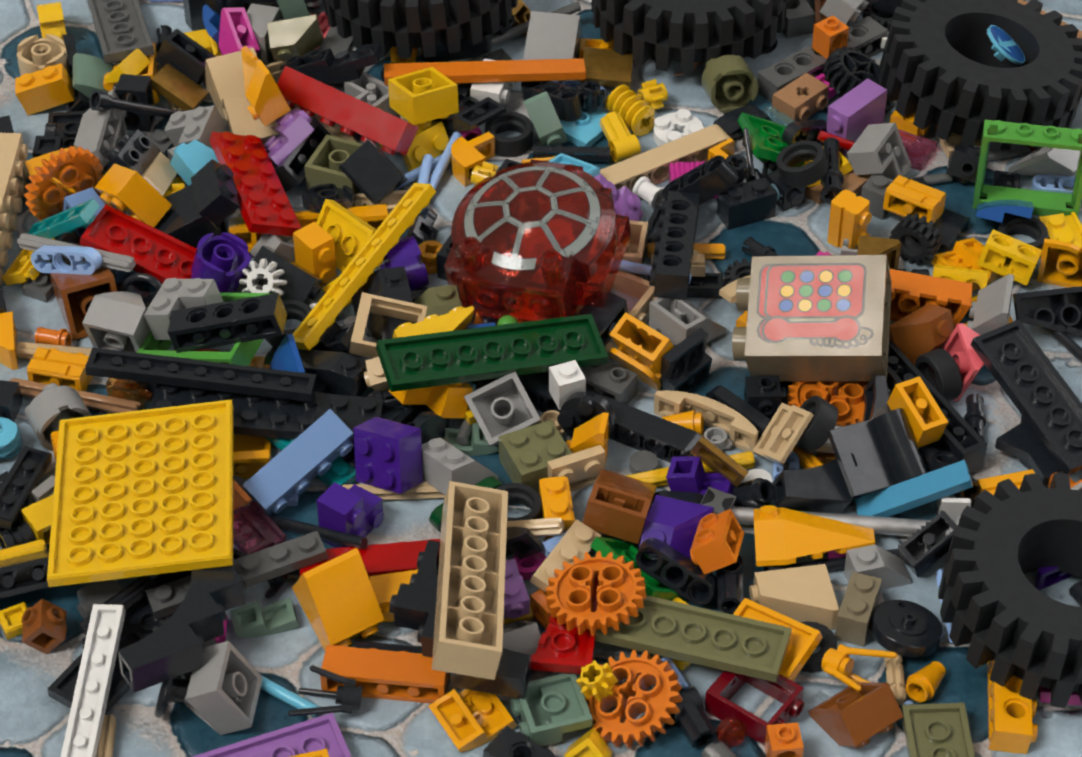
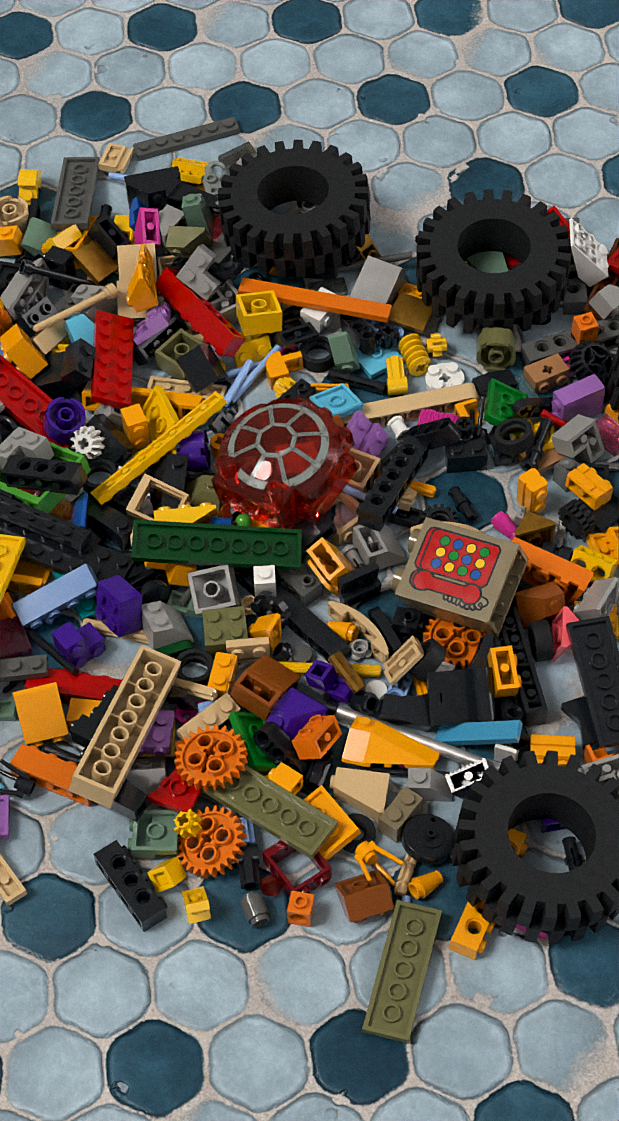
camera: 20 degrees right, 10 degrees up
black tile [302,184,355,213] -> none
light orange slope [429,689,517,752] -> none
dark grey tile [700,487,736,514] -> none
black pin [964,394,986,441] -> none
none -> tan piece [33,283,119,332]
none -> light grey brick [176,244,222,301]
none -> light orange brick [267,762,303,795]
none -> black plate [273,642,292,662]

